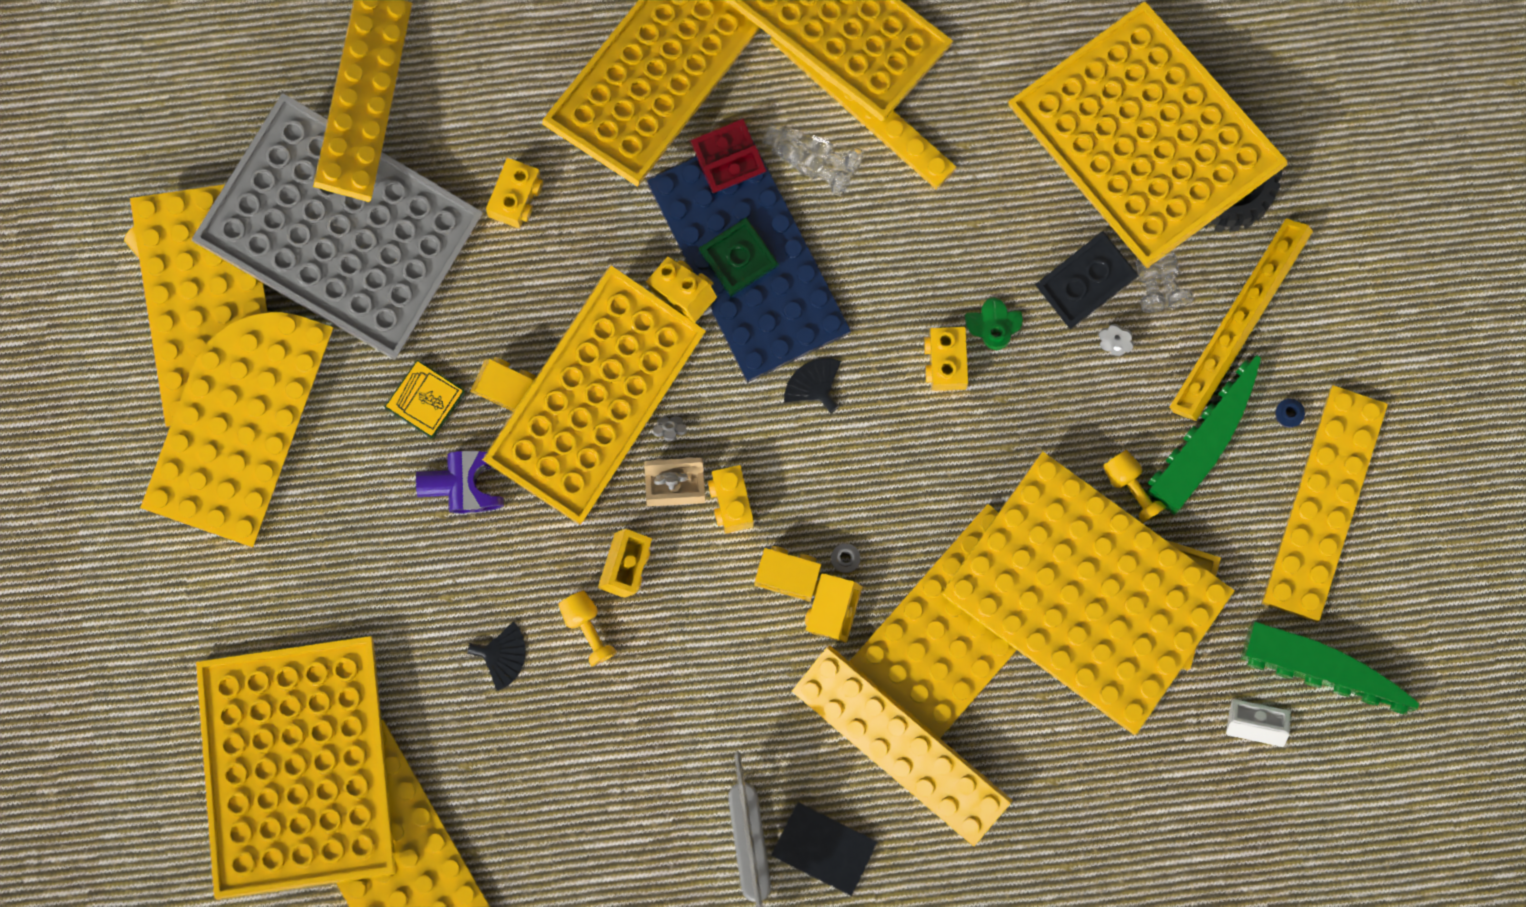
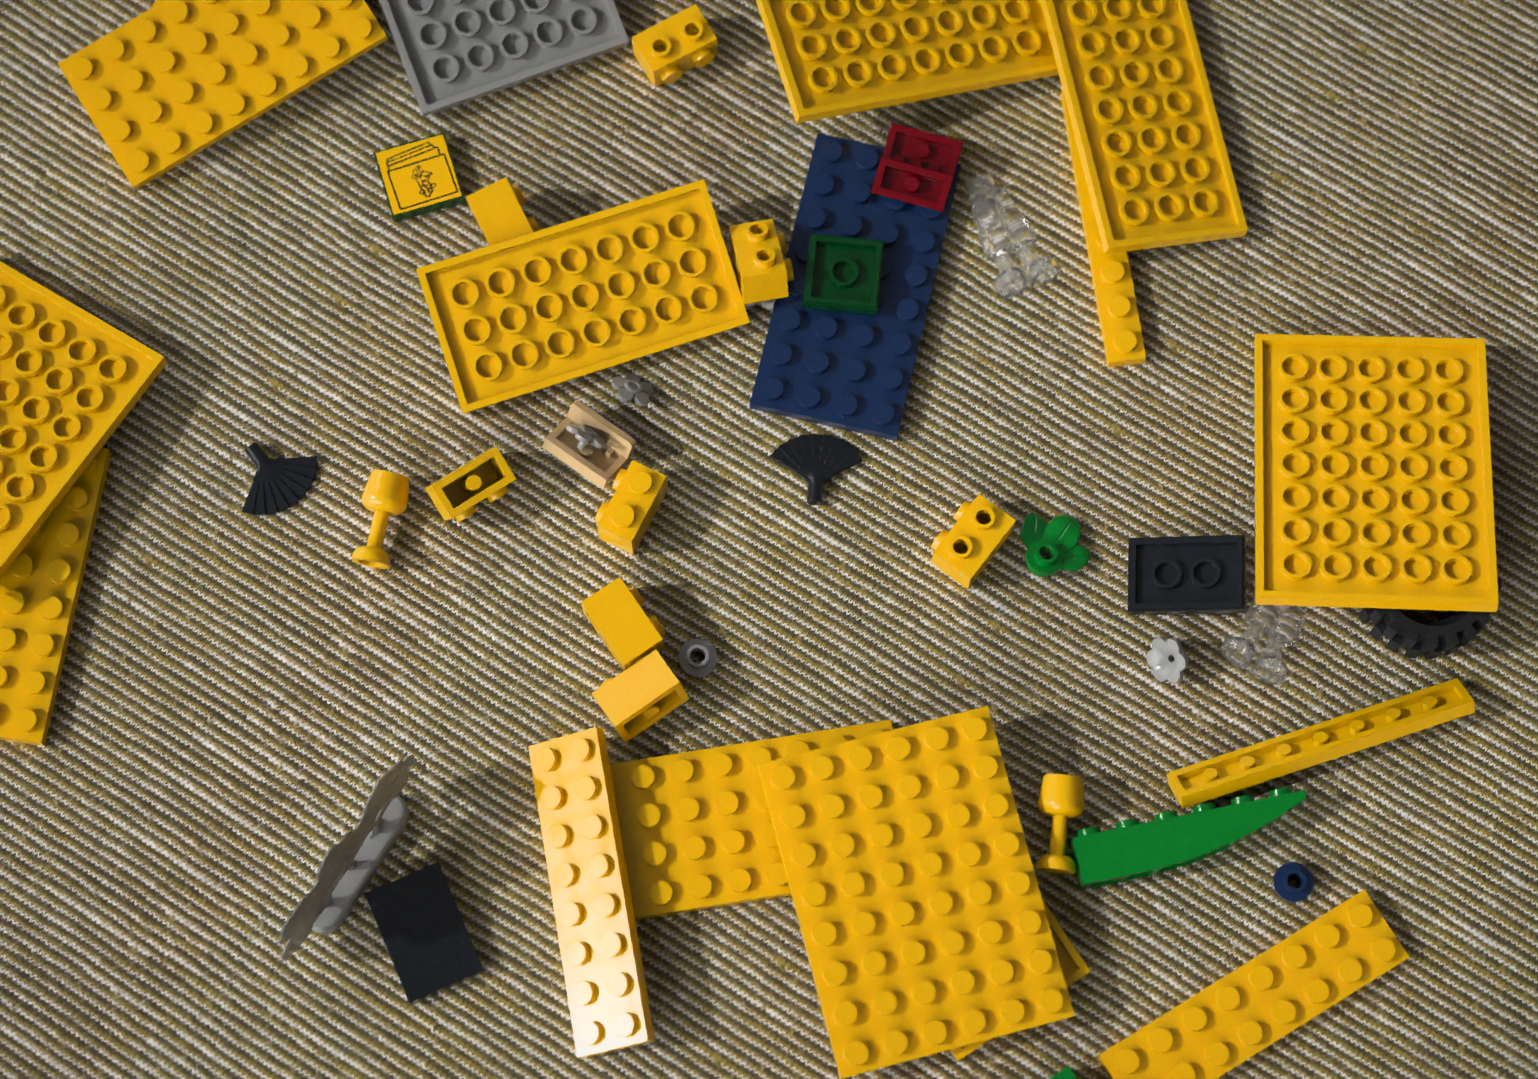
camera: 40 degrees right, 5 degrees down
dark purple connector [416,451,504,514] -> none

